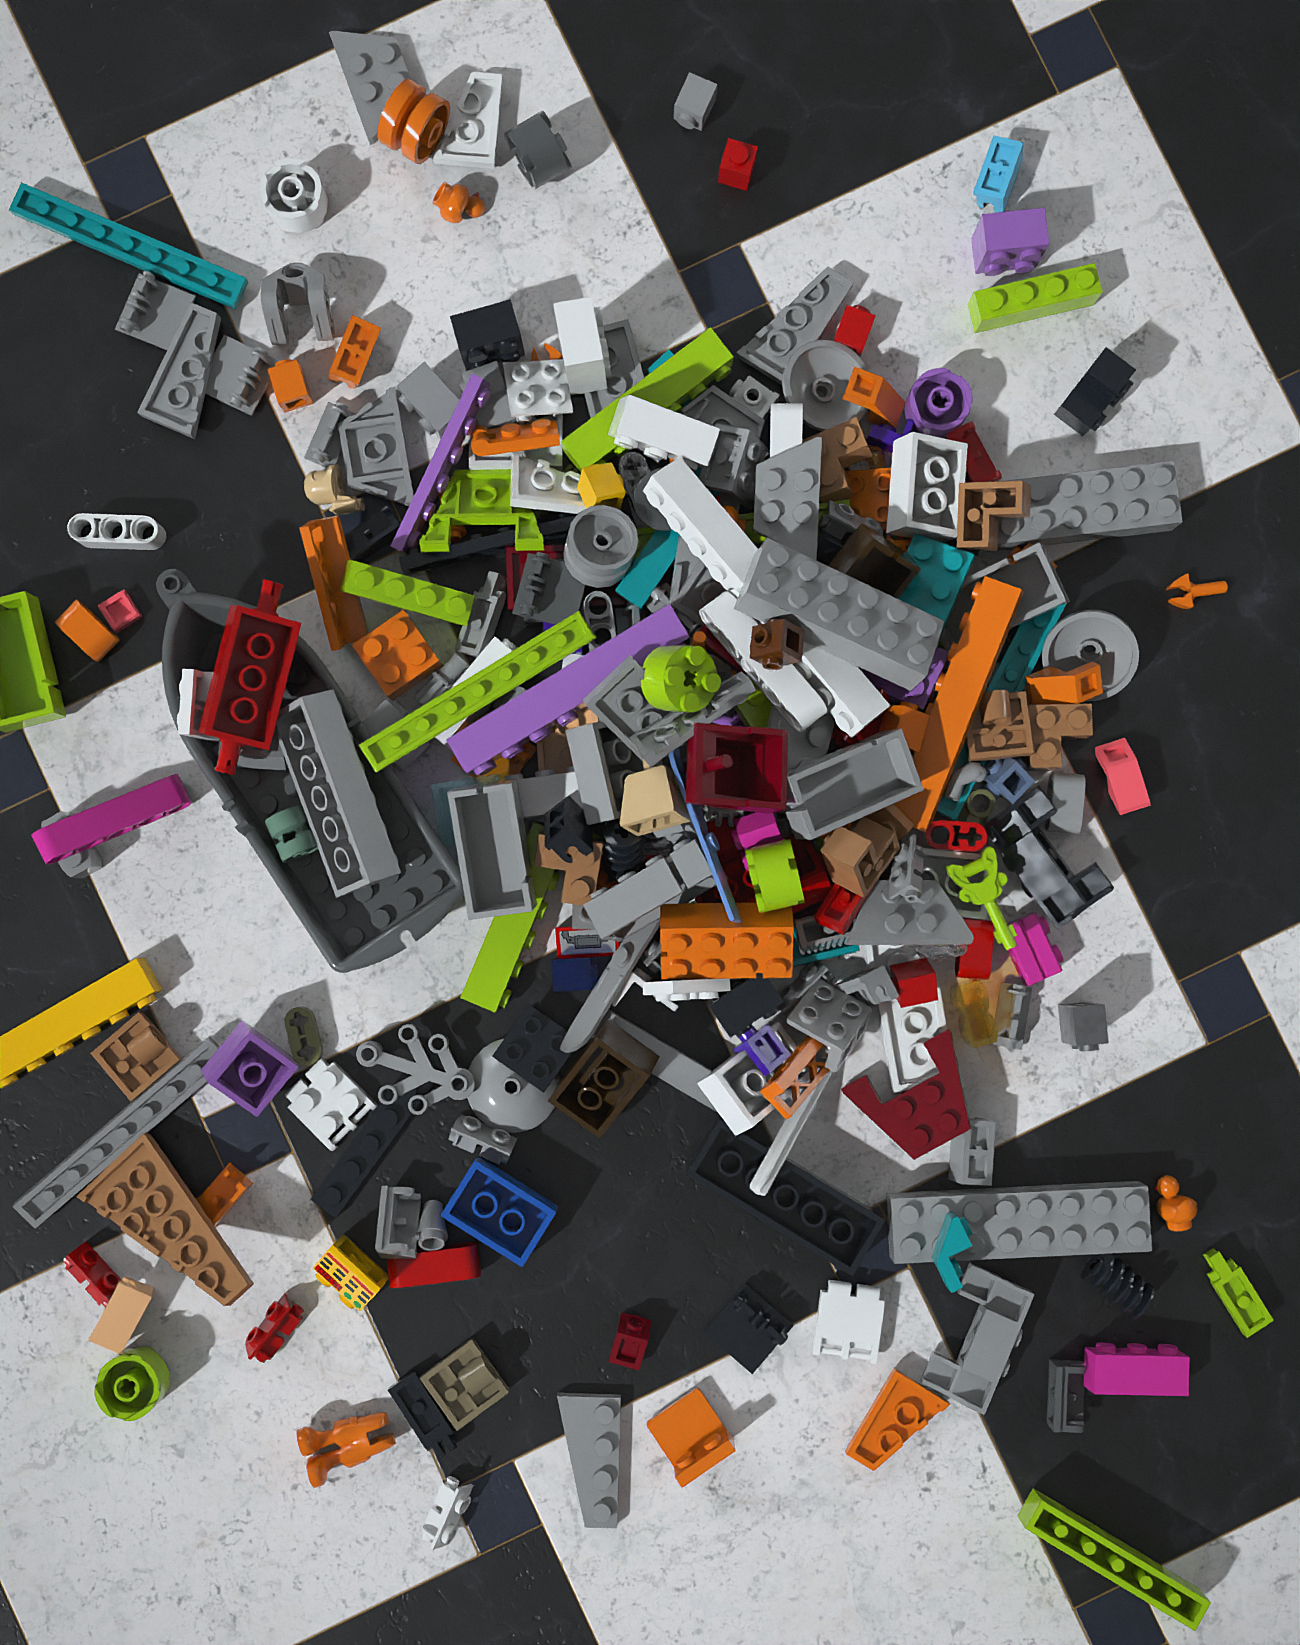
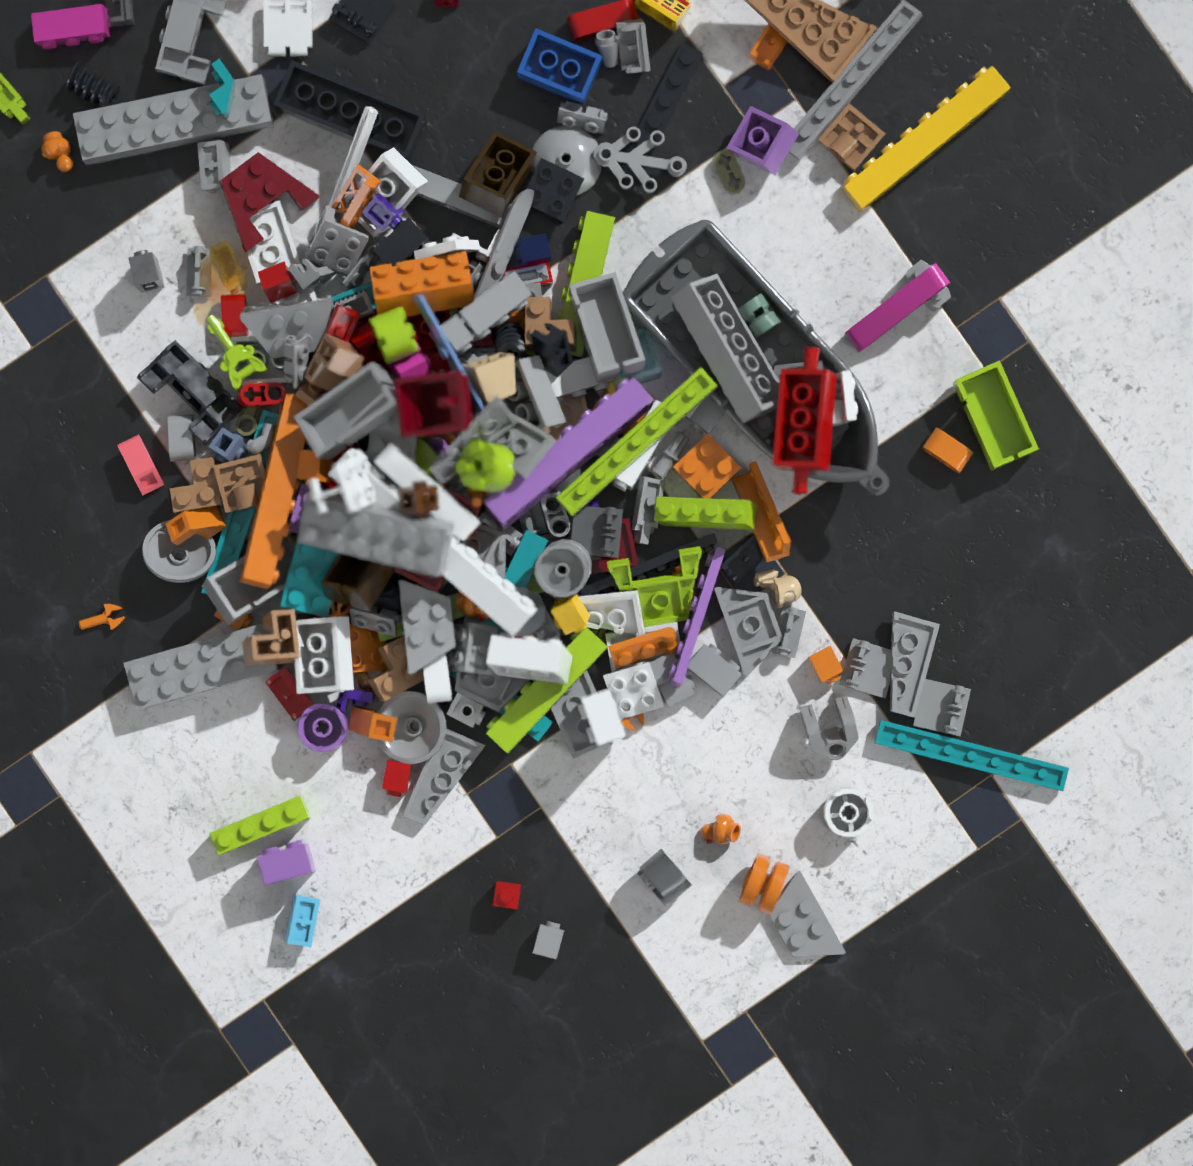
camera: 170 degrees right, 0 degrees up
white beam [67,513,166,550] -> none
coral tile [98,589,143,633] -> none
white plate [285,1058,378,1151] -> none
orange hinge [328,315,381,389] -> none
white wing [433,72,503,169] -> none
black brick [450,299,525,371] -> none
dark pink brick [1007,912,1064,986] -> none
black brick [1054,347,1136,436] -> none
none -> white plate [307,455,376,514]

